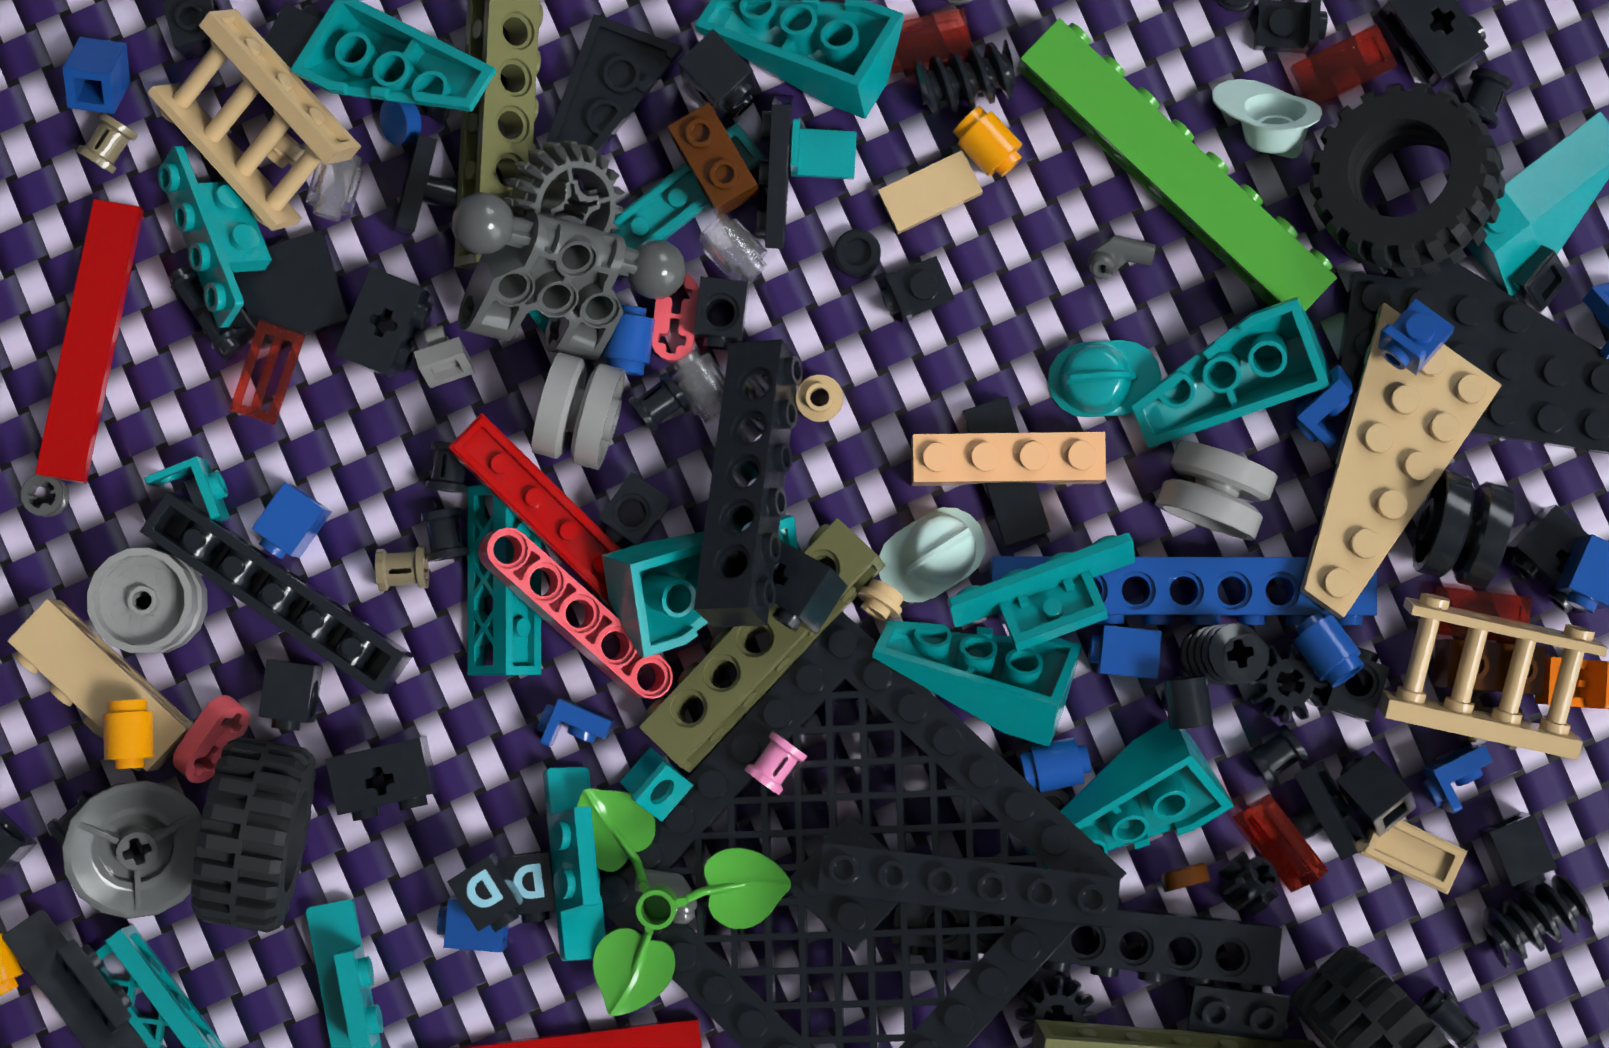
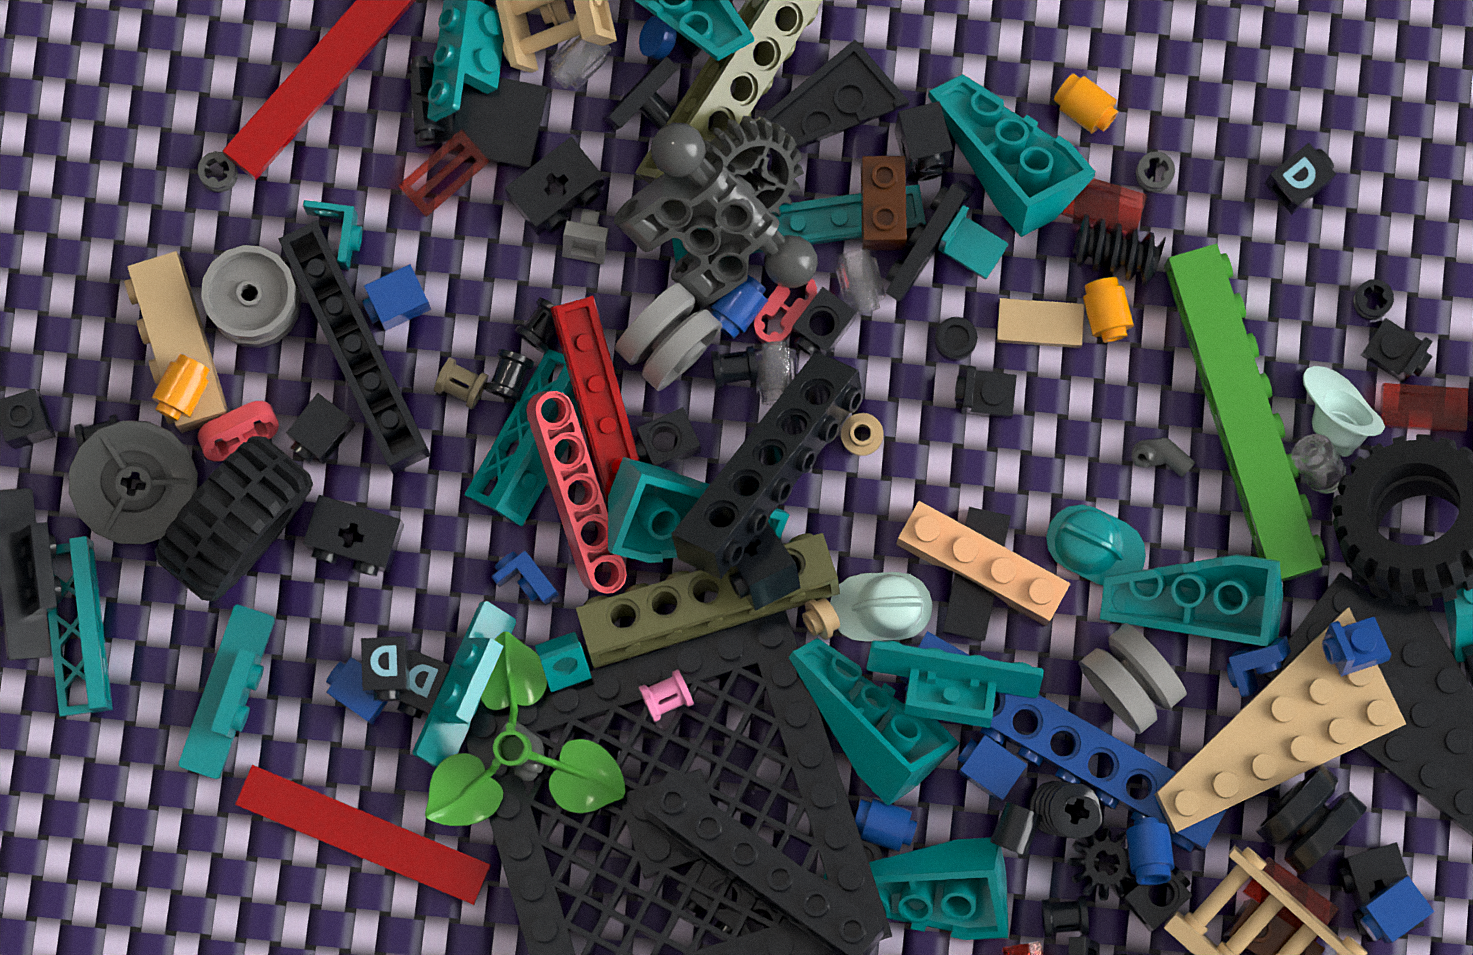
camera: 25 degrees right, 5 degrees down
none -> clear brick [1291,434,1346,493]

